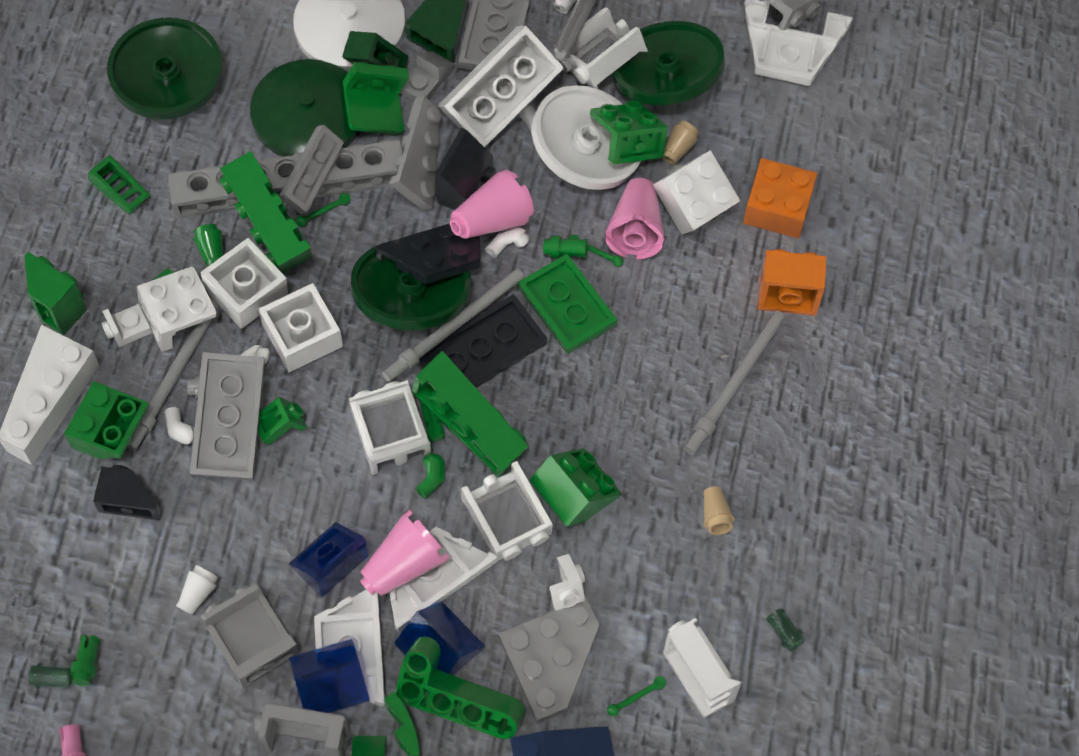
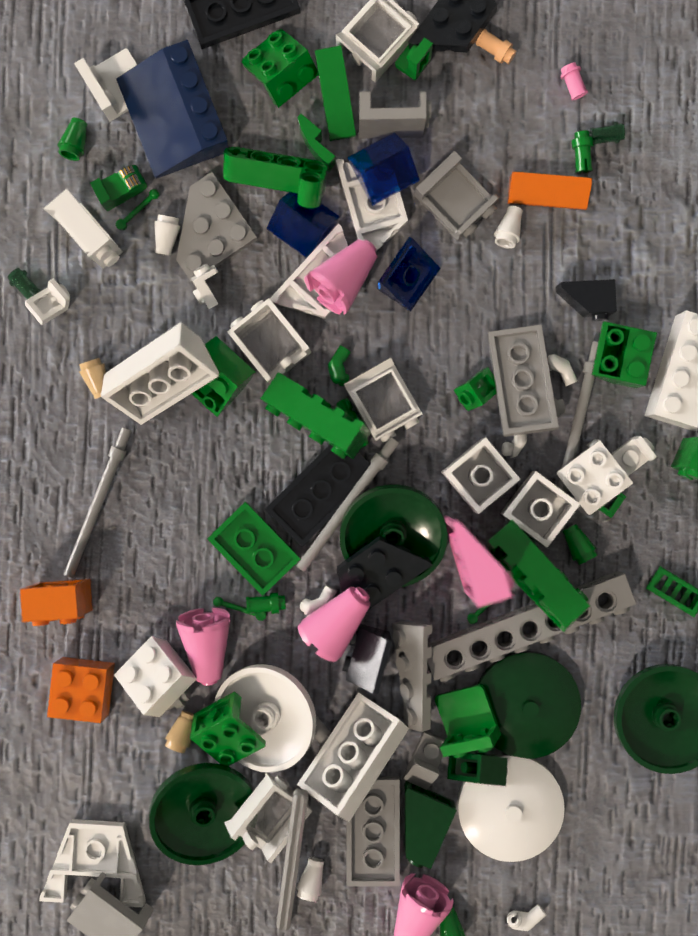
camera: 170 degrees right, 25 degrees up
light grey plate [279,125,344,214] -> none
none -> white bracket [25,278,70,325]
none -> green leg [90,165,147,212]
none -> white slope [101,322,219,425]
none -> white cone [154,215,181,256]
none -> bright pink slope [444,515,514,607]
none -> orange slope [507,172,592,210]

